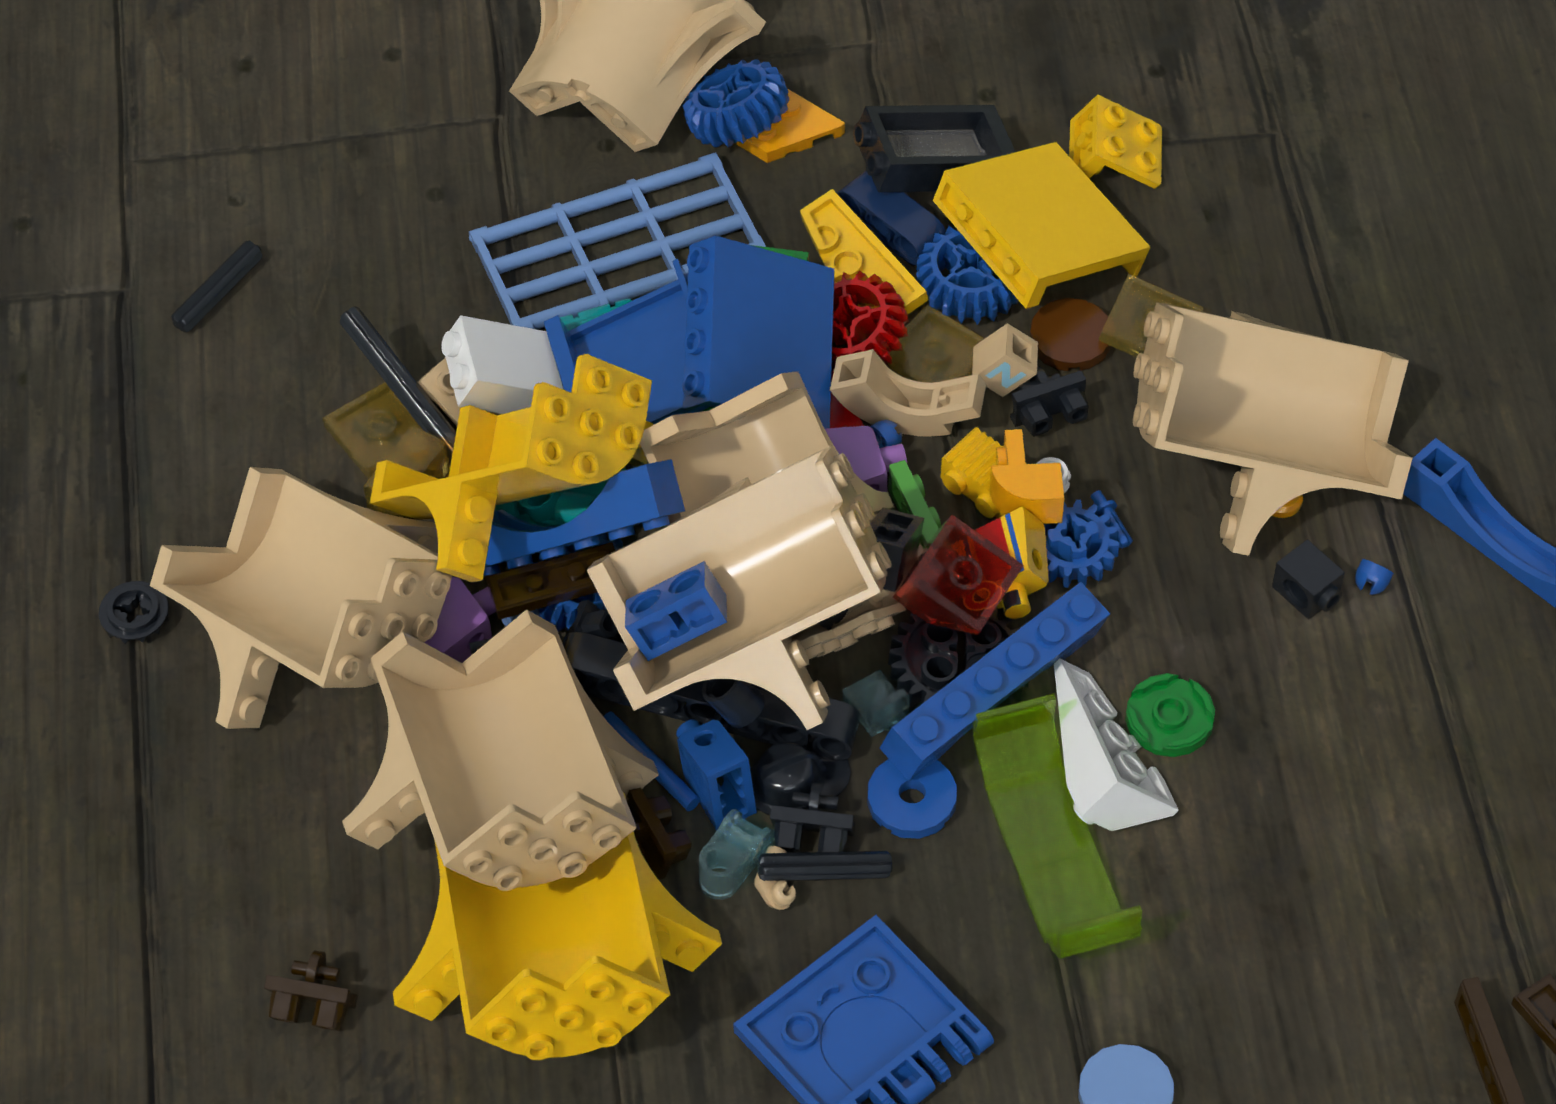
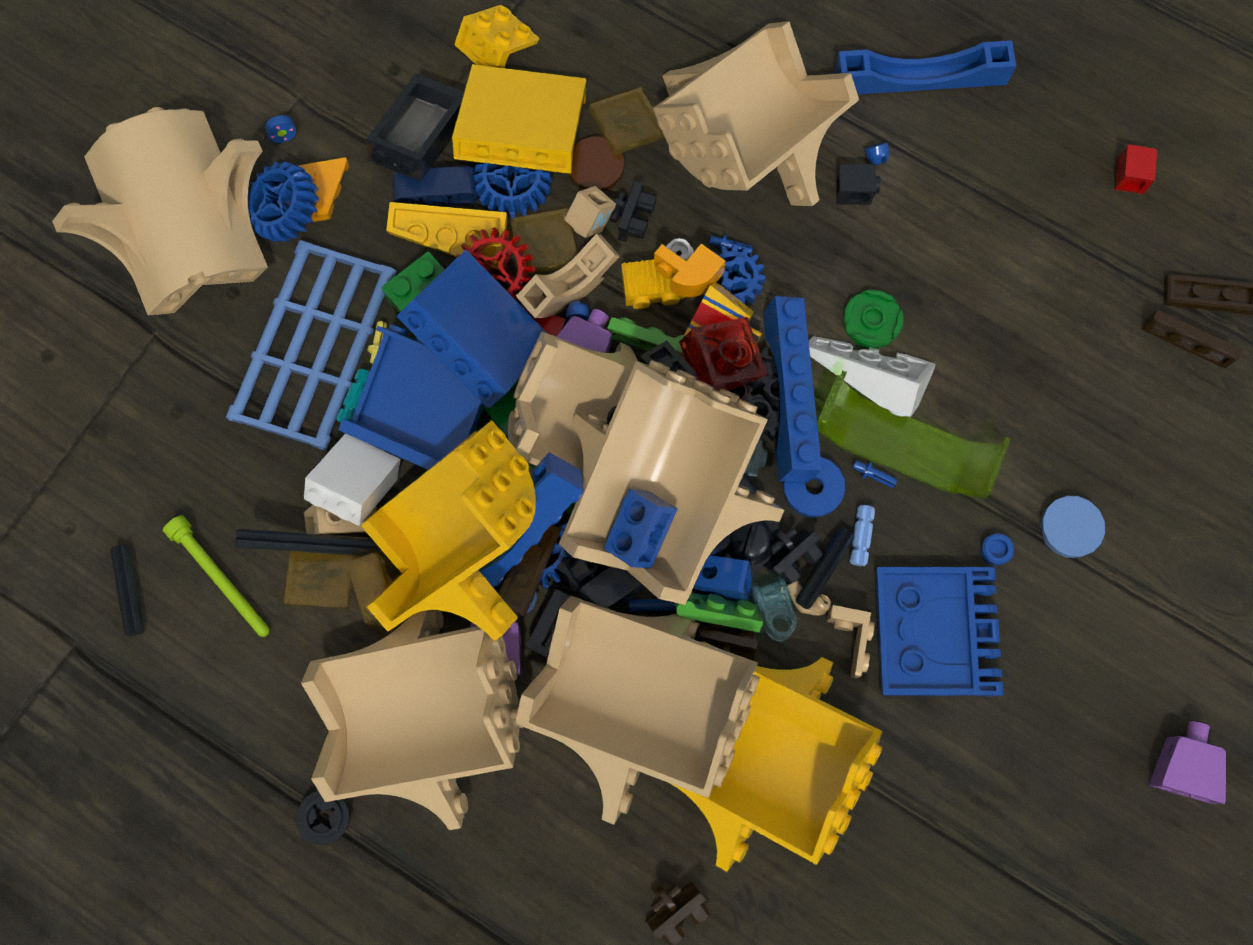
camera: 50 degrees left, 20 degrees up
none -> lime piece [163,515,270,637]
none -> blue tile [265,115,296,143]
none -> bright green plate [674,592,763,633]
none -> tan bracket [826,605,874,679]
none -> light blue axle [850,505,875,566]
none -> blue piece [852,460,897,488]
none -> blue tile [980,533,1014,566]

